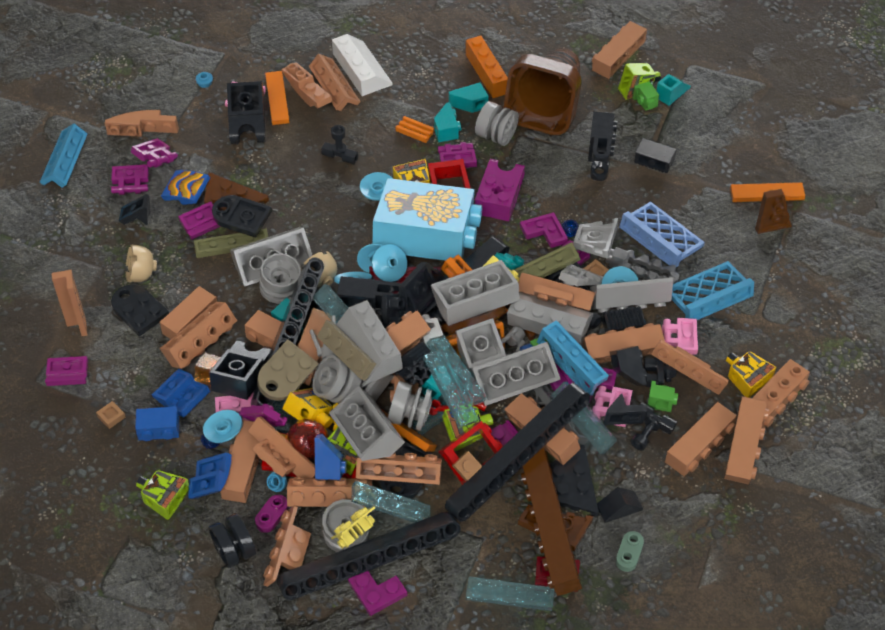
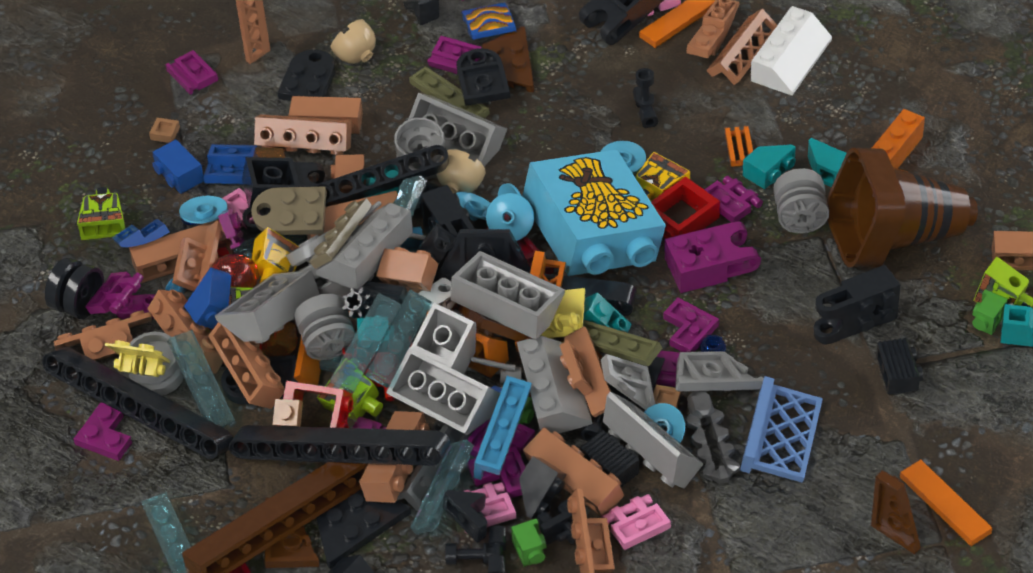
camera: 60 degrees right, 5 degrees down
dark azure fence [671,261,754,320] -> none
none -> magenta plate [85,272,144,314]

